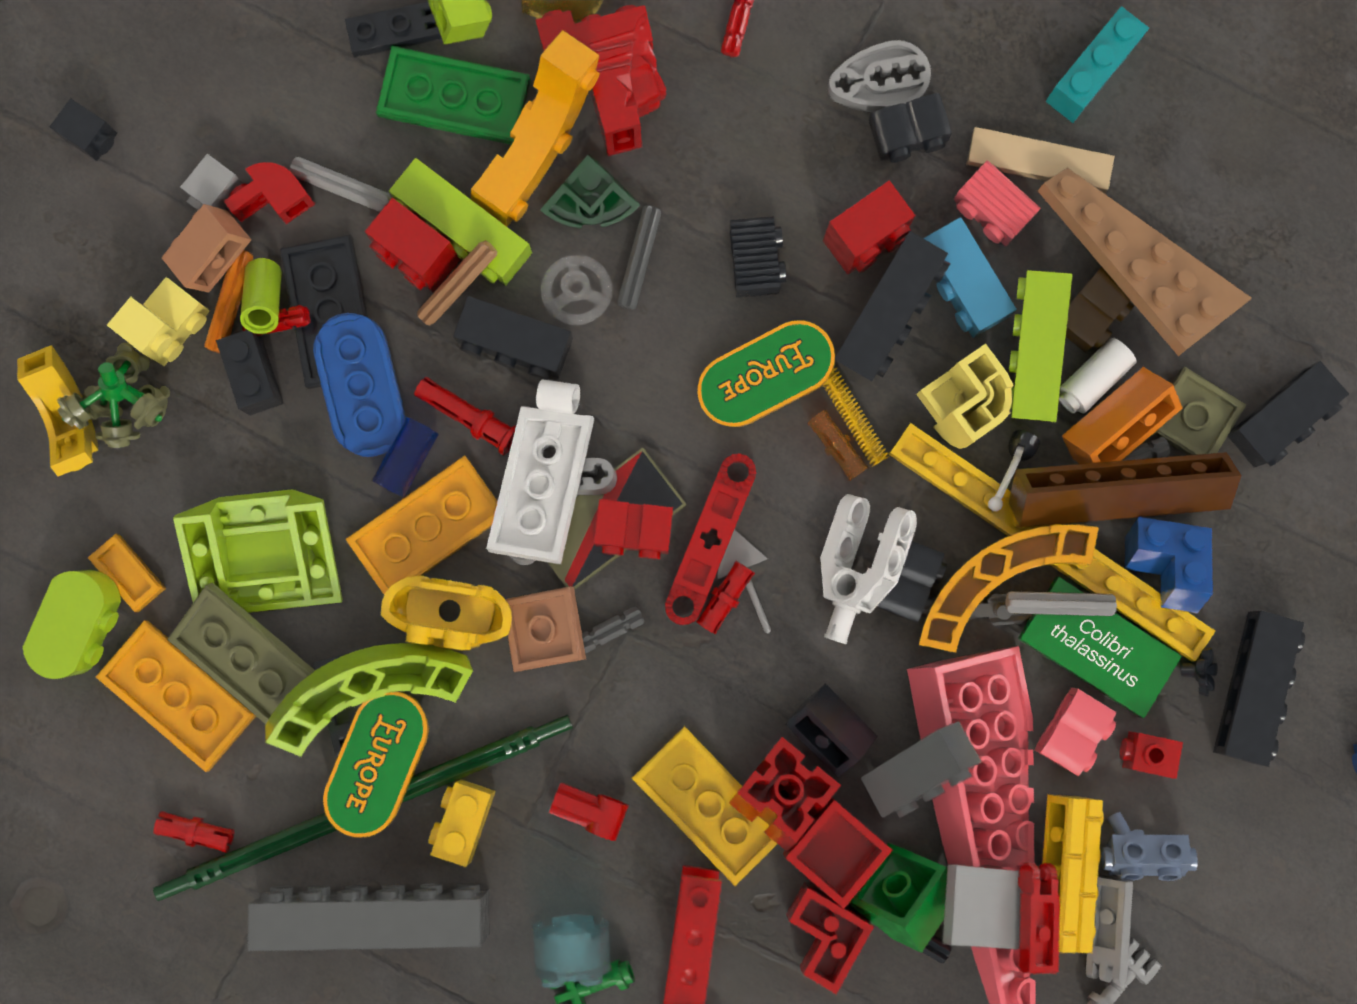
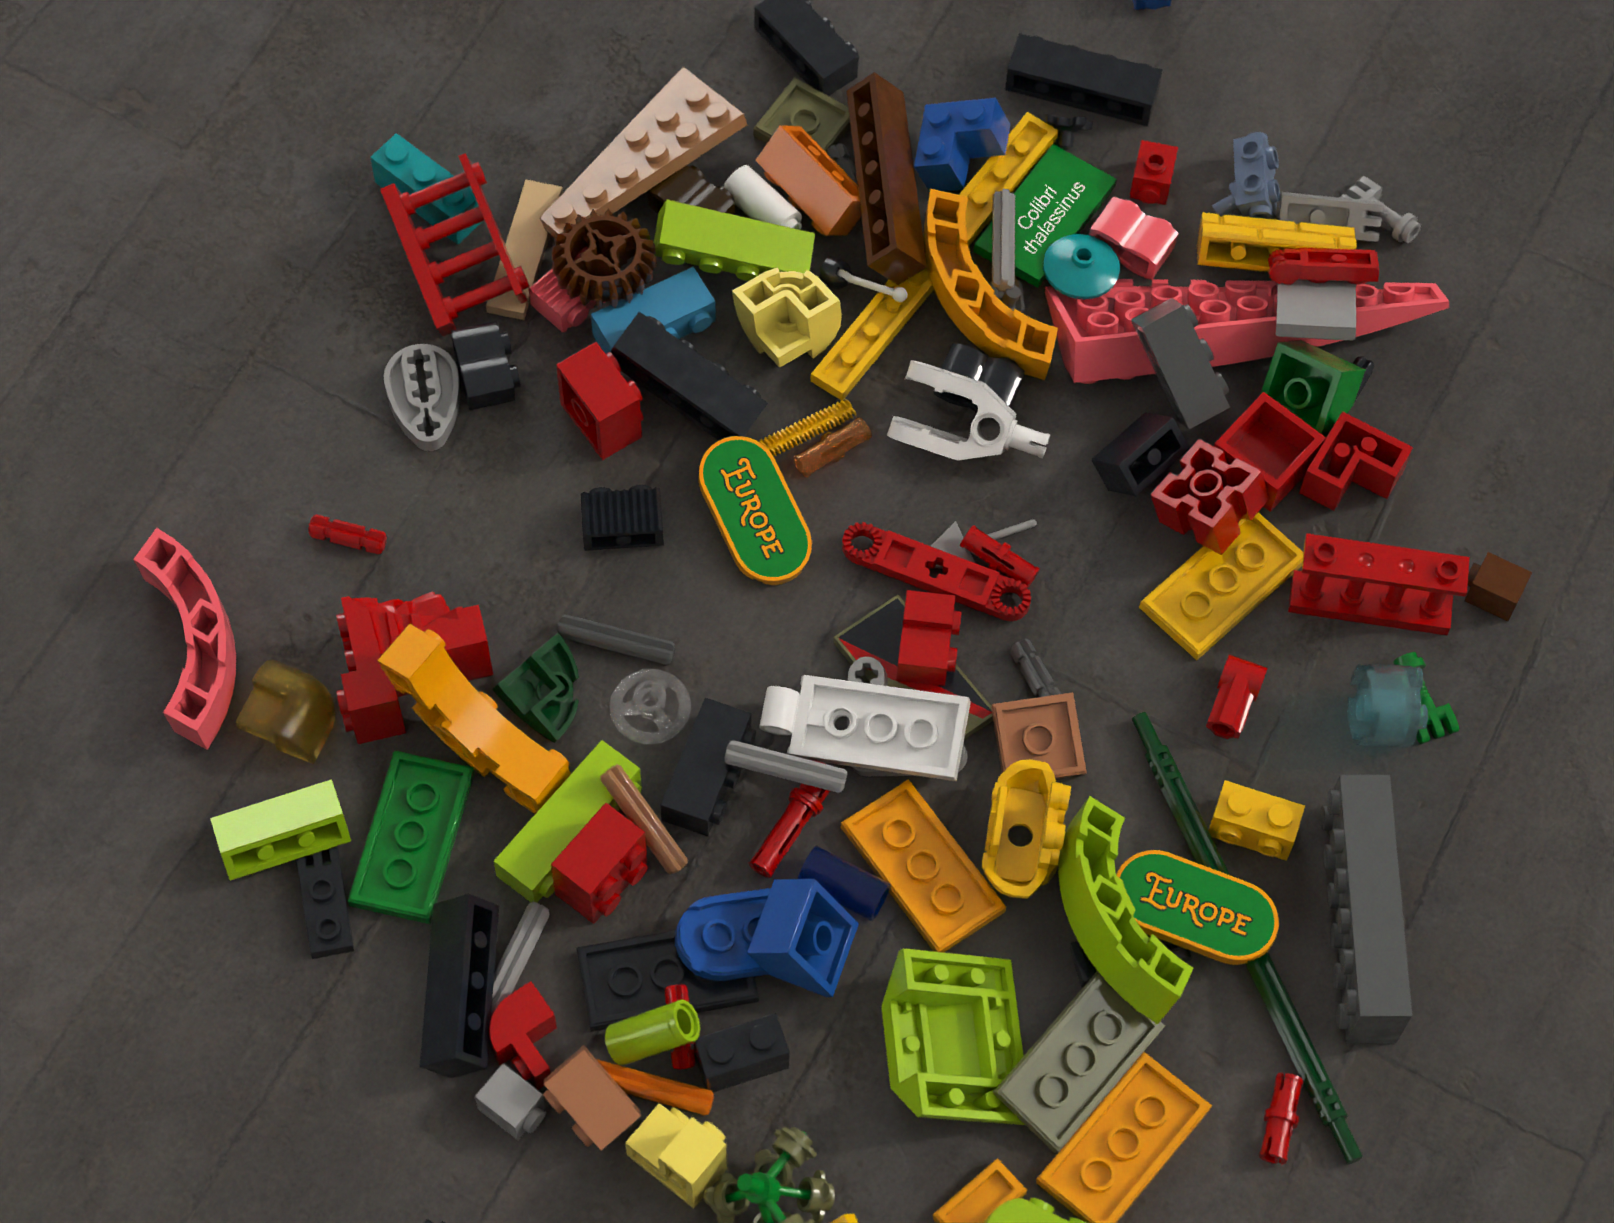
camera: 90 degrees left, 20 degrees down
none -> red fence [380,153,530,337]
none -> black brick [420,893,499,1078]
none -> reddish brown gear [551,208,656,310]
none -> light grey axle [725,740,847,793]
none -> blue slope [747,879,859,997]
none -> teal dish [1043,234,1120,299]

